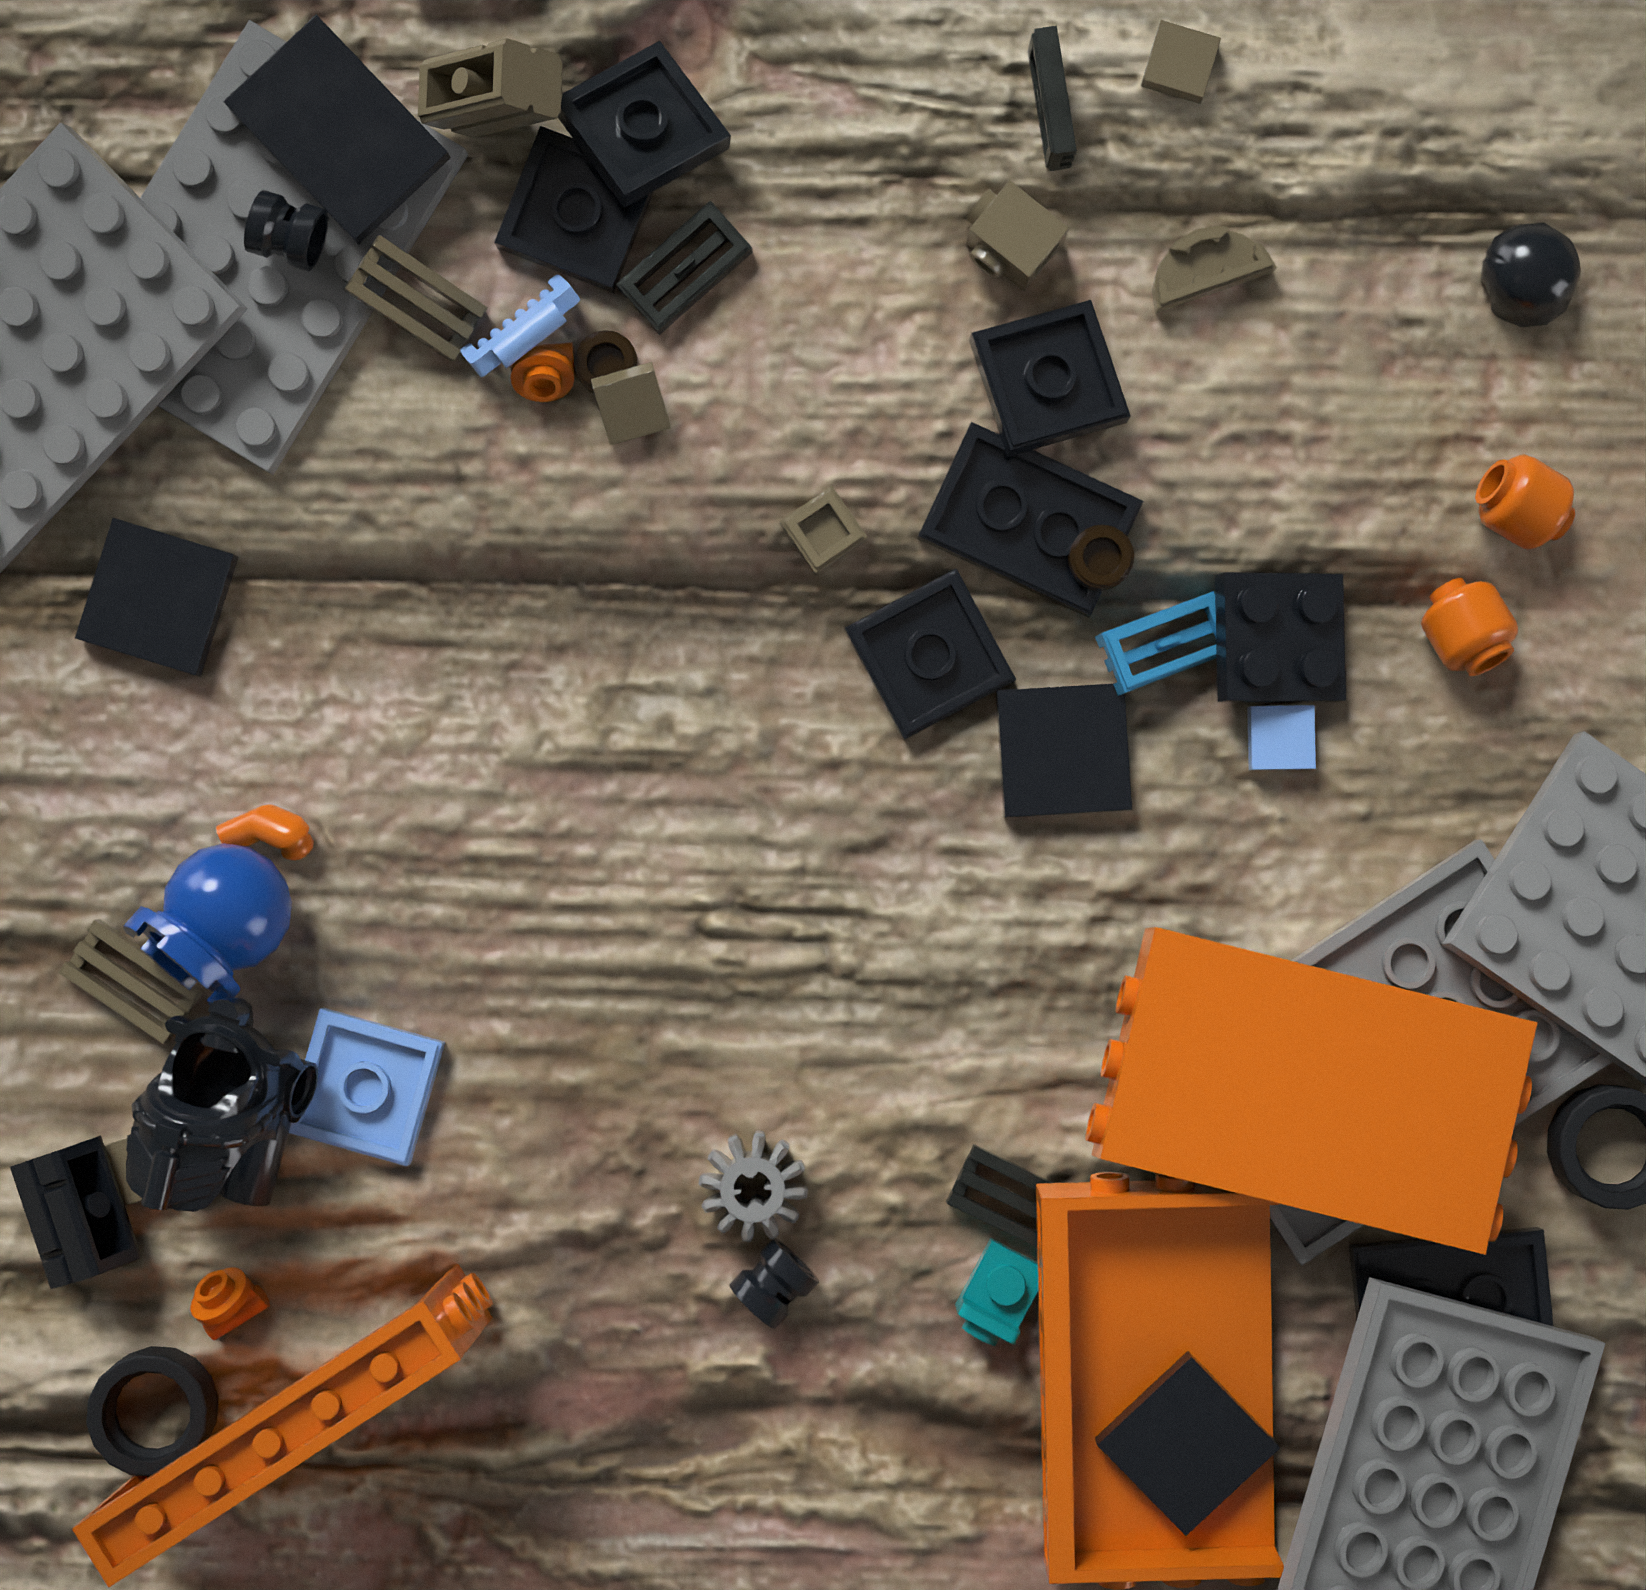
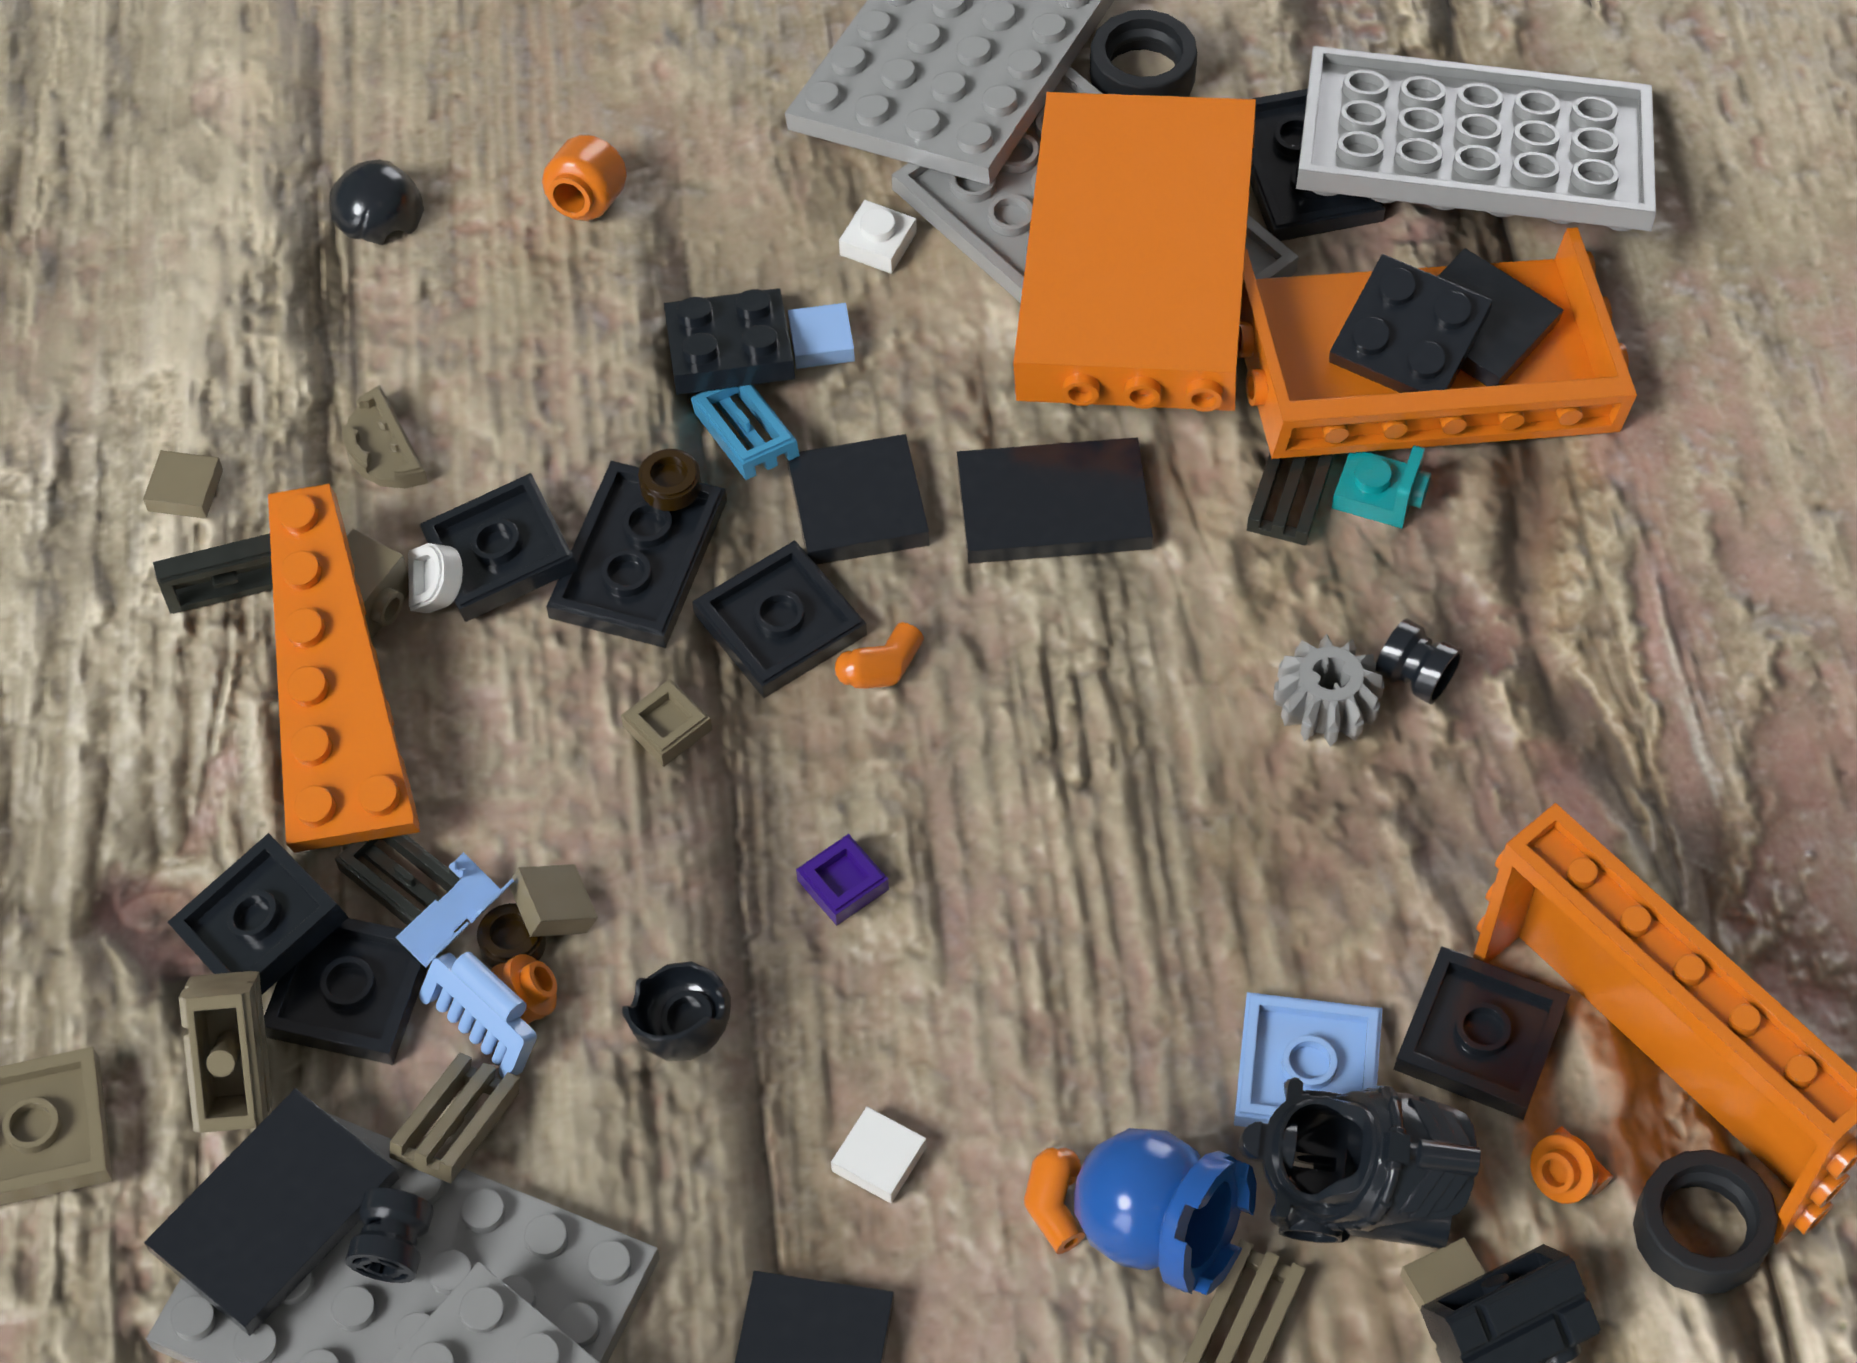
camera: 100 degrees left, 30 degrees down
orange head [1421,578,1518,676] -> none
none -> orange wing [268,484,420,853]
none -> light blue piece [395,852,514,968]
none -> white tile [408,543,463,613]
none -> black hair [622,961,731,1061]
none -> dark purple tile [796,834,889,926]
none -> white tile [831,1106,927,1204]
none -> orange arm [835,622,924,689]
none -> white plate [839,200,917,274]
none -> black tile [957,437,1153,564]
none -> black plate [1329,254,1493,393]
none -> black tile [1393,946,1570,1120]

